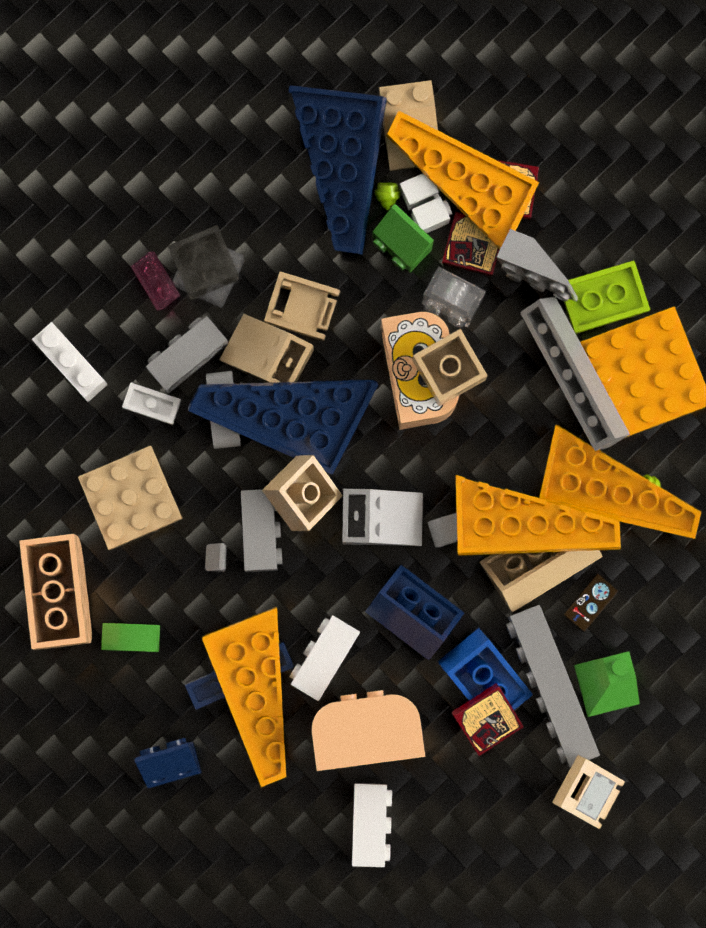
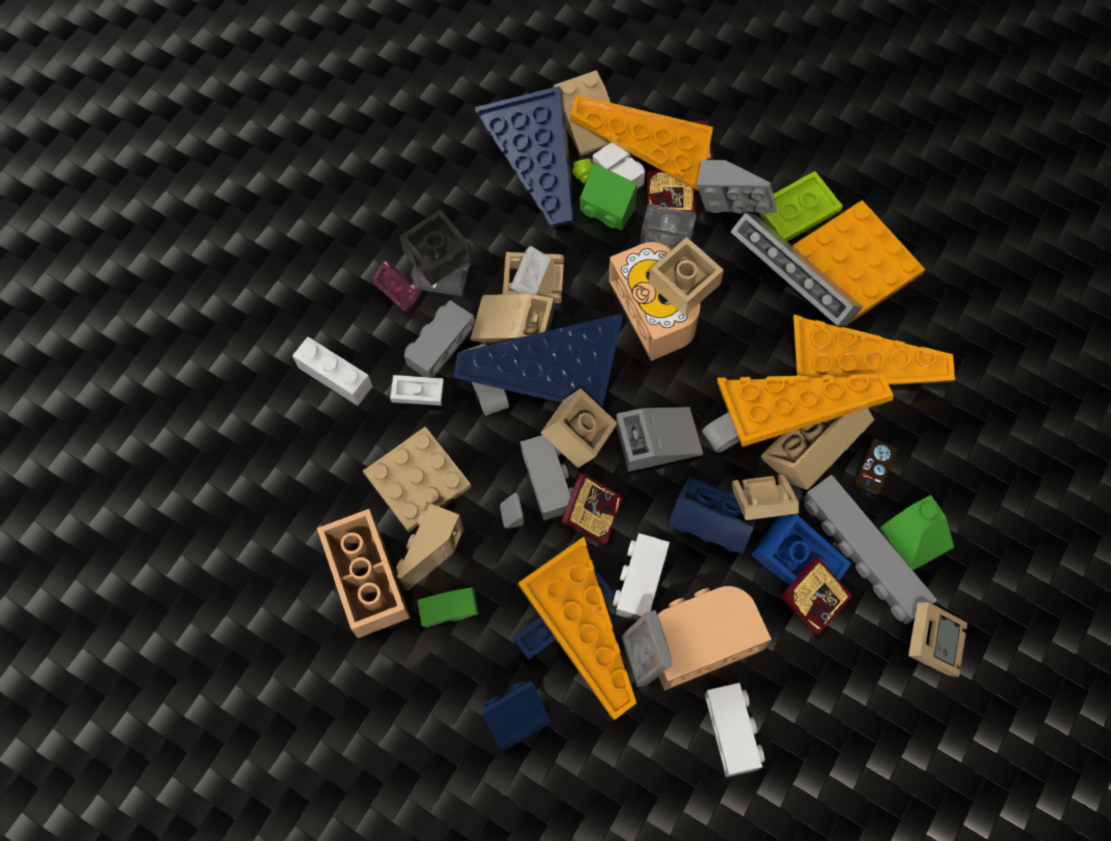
camera: 10 degrees left, 15 degrees down
none -> tan slope [396,504,464,591]
none -> white plate [510,246,551,295]
none -> tile [562,474,623,544]
none -> light grey tile [621,610,673,687]
none -> tan container [732,474,799,520]

